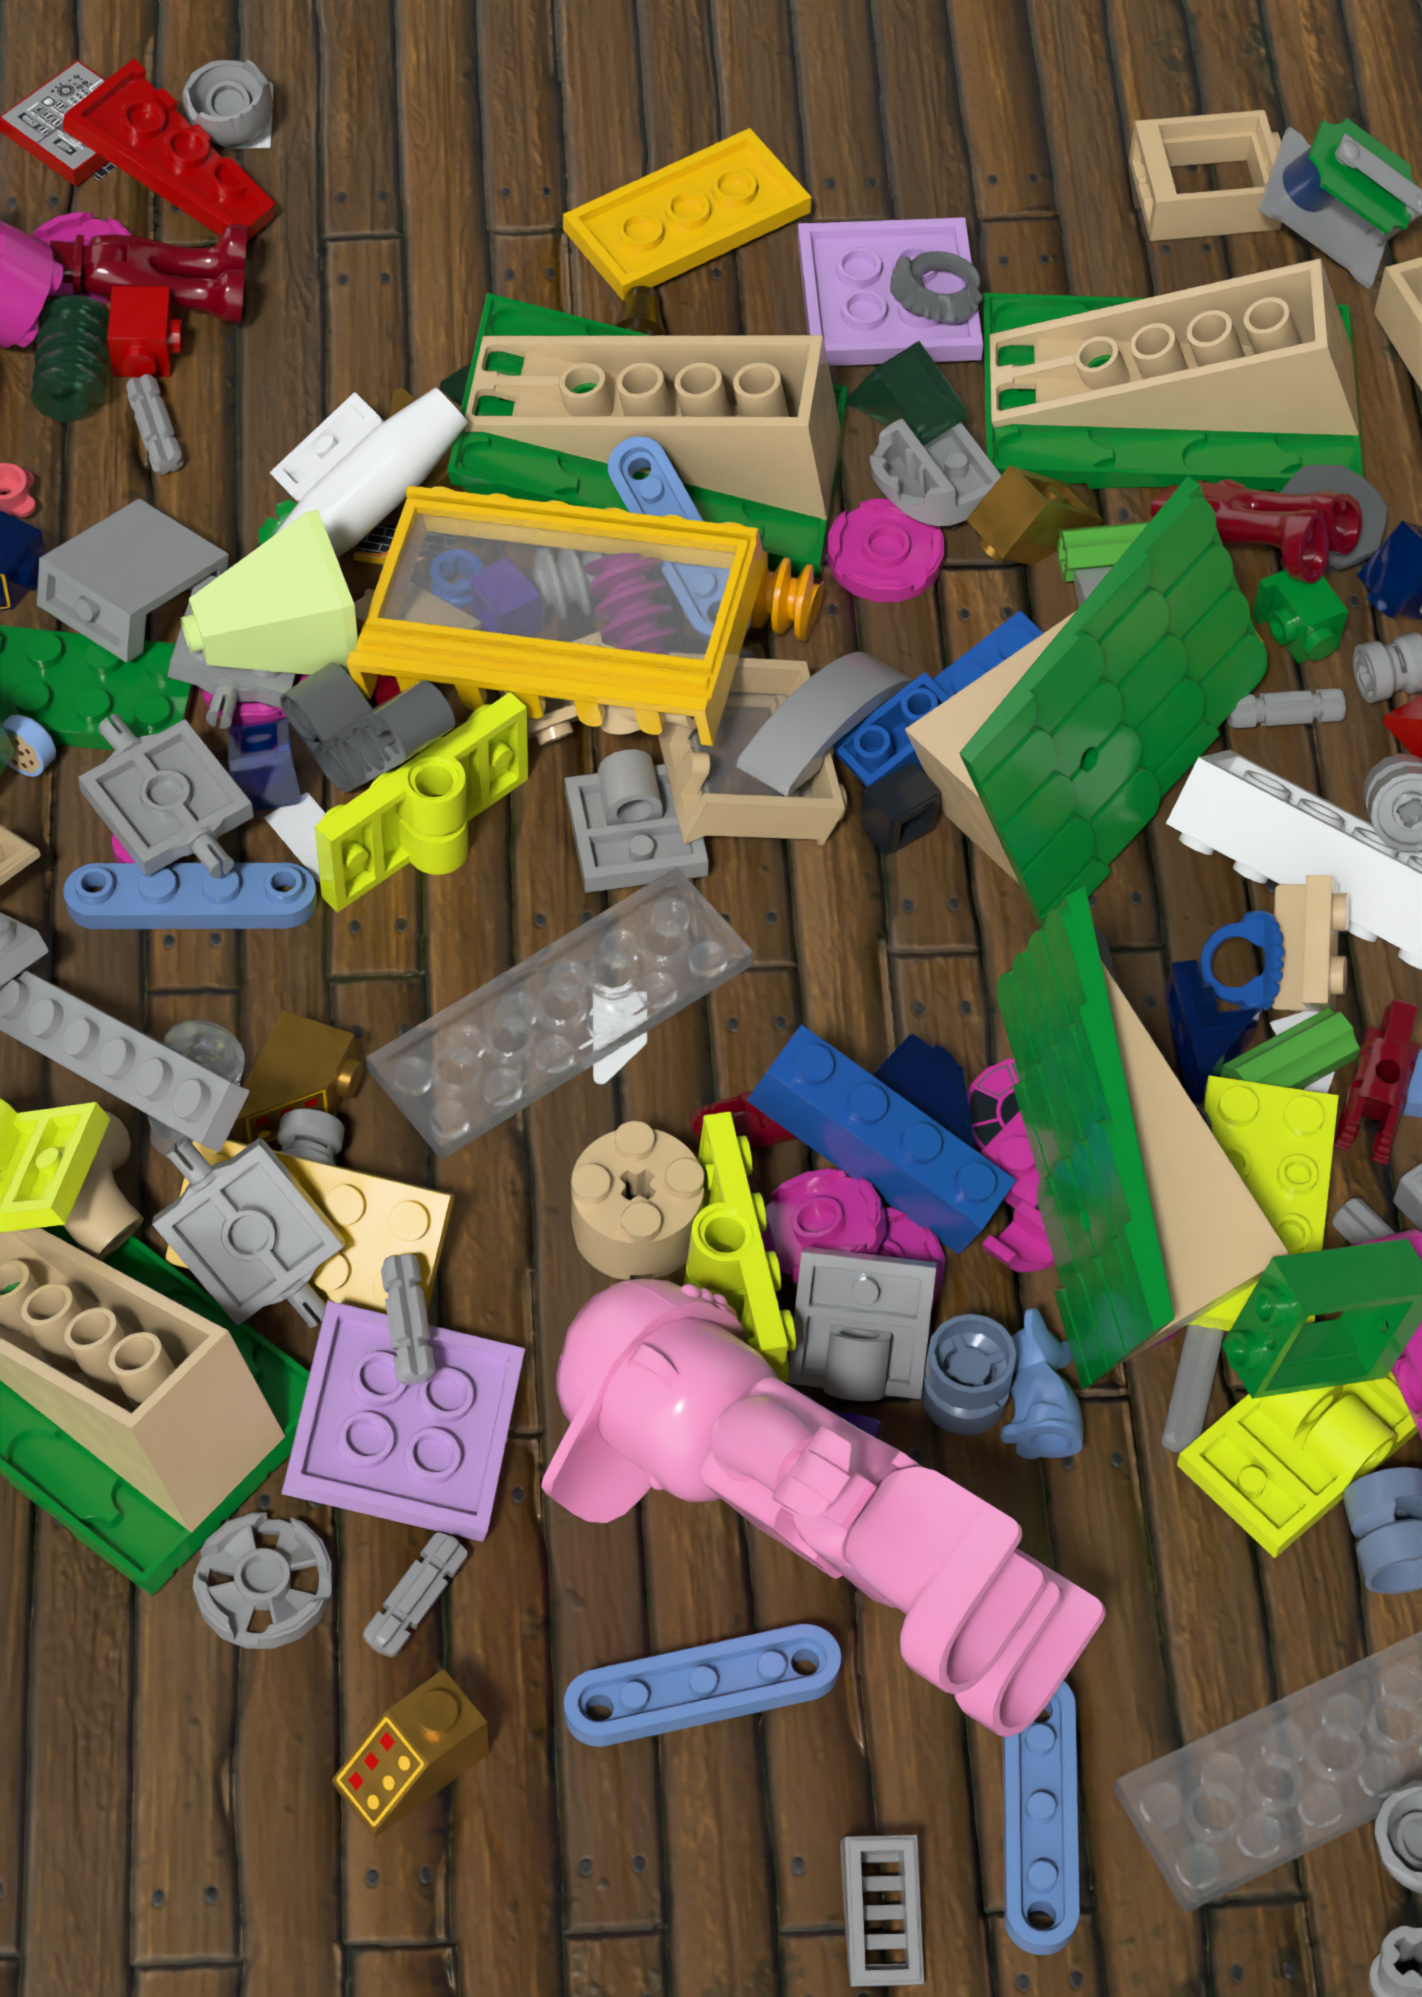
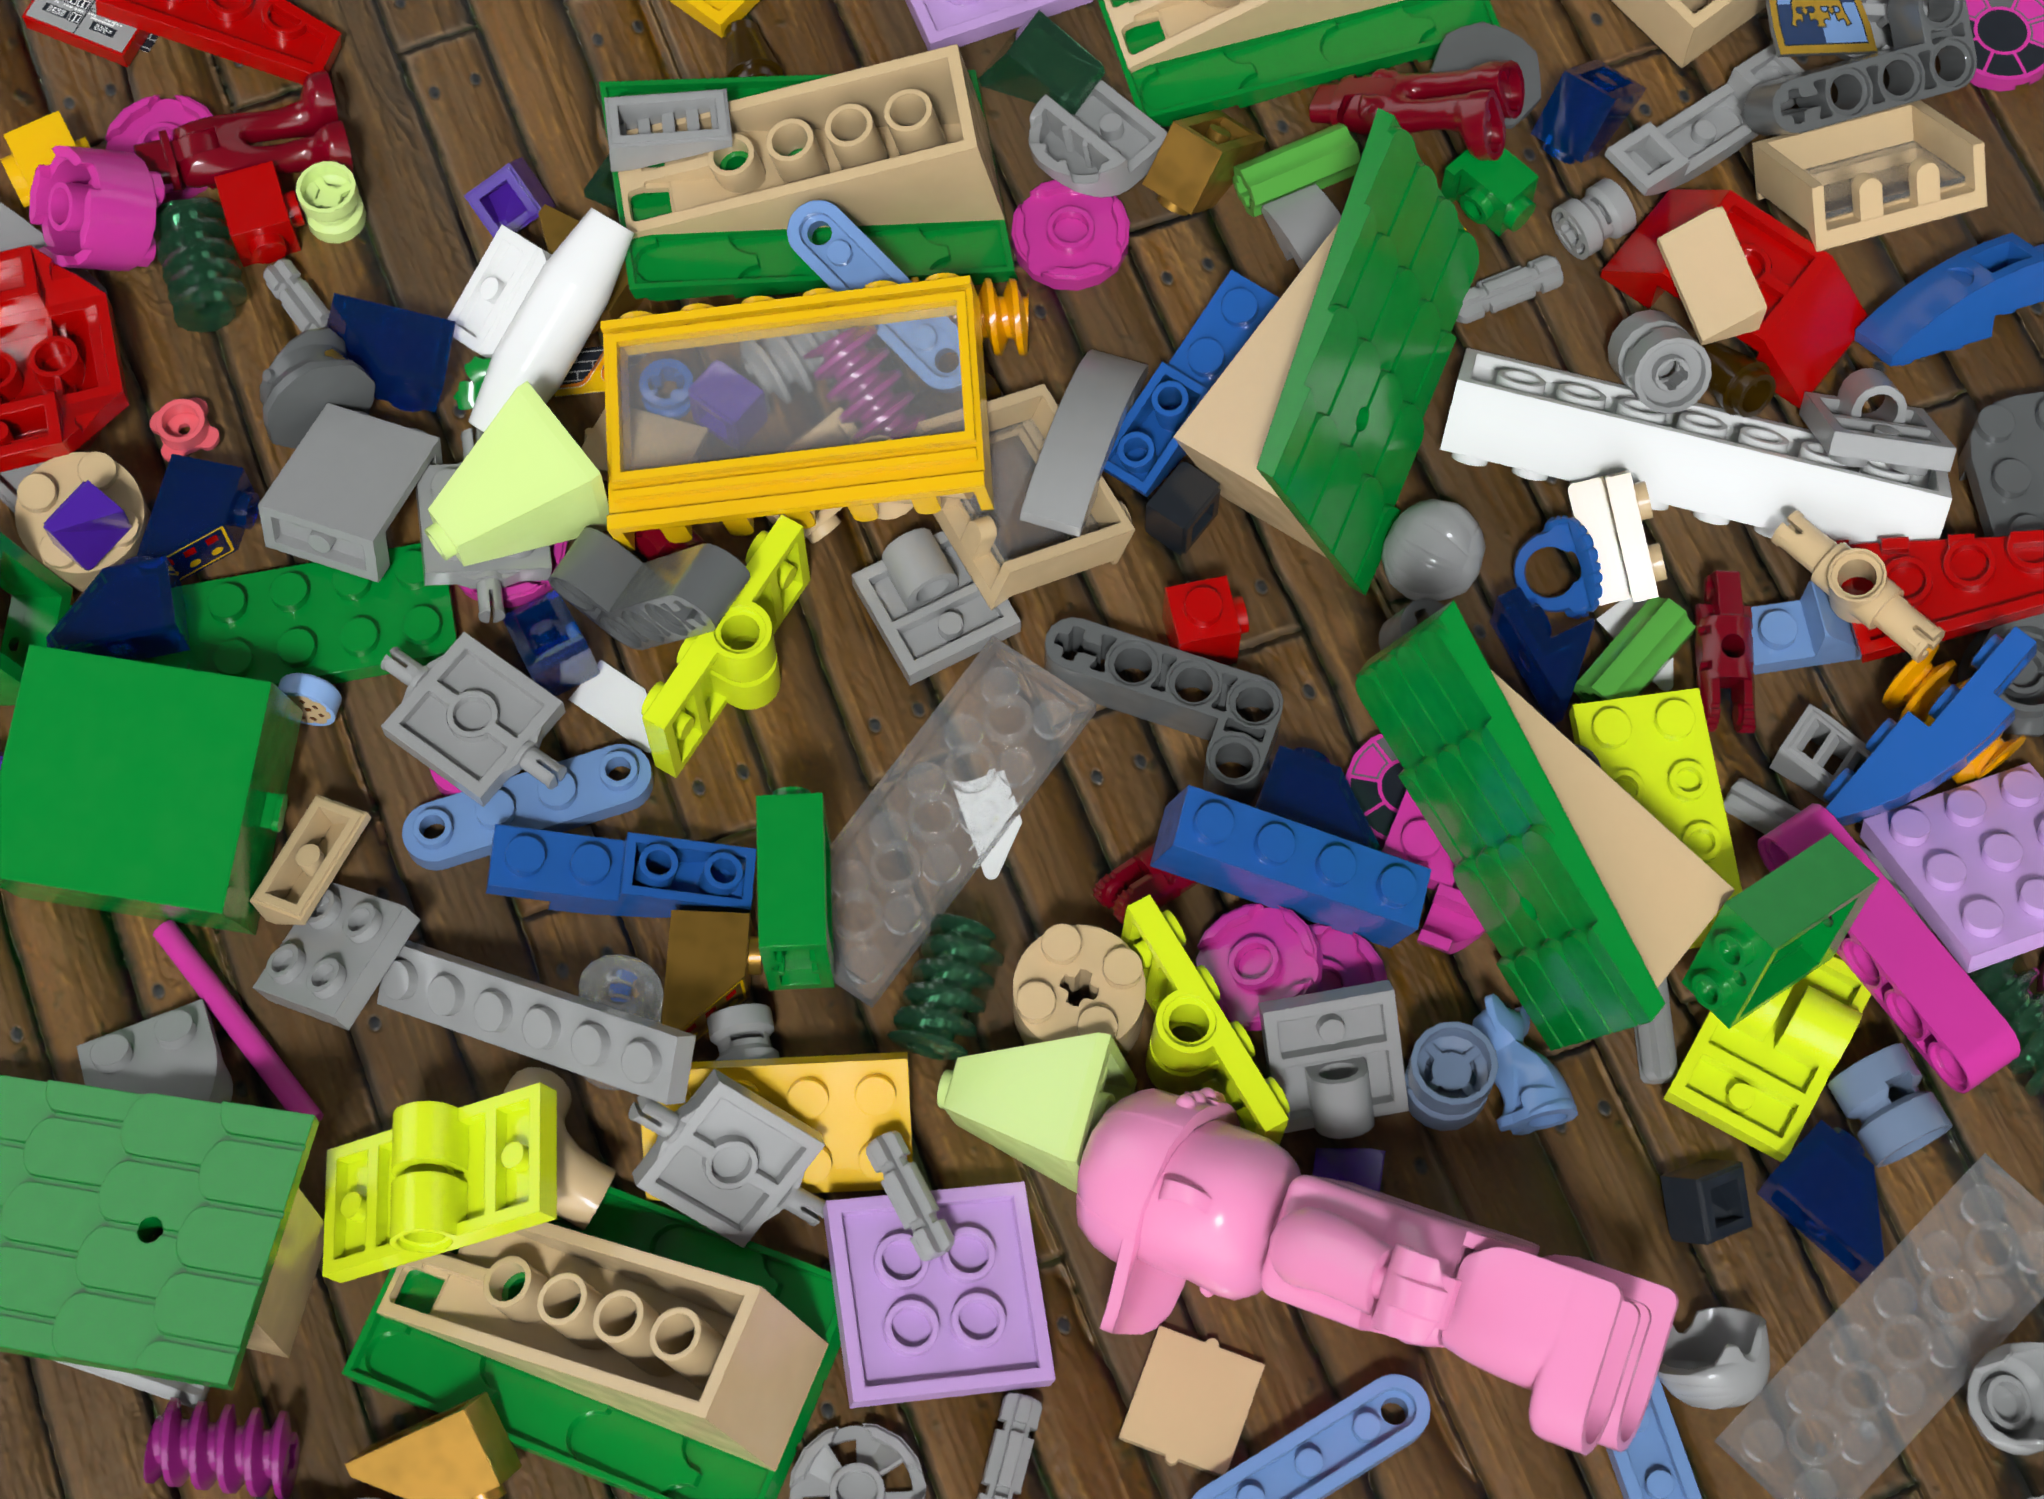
camera: 15 degrees left, 10 degrees up
none -> dark grey hat [260,327,375,449]
none -> yellowish green wheel [296,161,366,243]
none -> clear blue slope [326,293,456,412]
none -> dark purple slope [464,157,555,238]
none -> blue slope [486,824,757,918]
none -> light grey slope [604,89,732,172]
none -> green window [756,786,835,990]
none -> clear green piece [887,914,1005,1061]
none -> yellowish green slope [937,1032,1137,1193]
none -> dark grey beam [1044,617,1284,804]
none -> tan piece [1119,1325,1265,1477]
none -> red brick [1162,575,1249,665]
none -> light grey hair [1381,499,1486,601]
none -> light grey hair [1657,1307,1770,1410]
none -> black slope [1660,1159,1753,1245]
none -> clear blue slope [1757,1120,1885,1285]

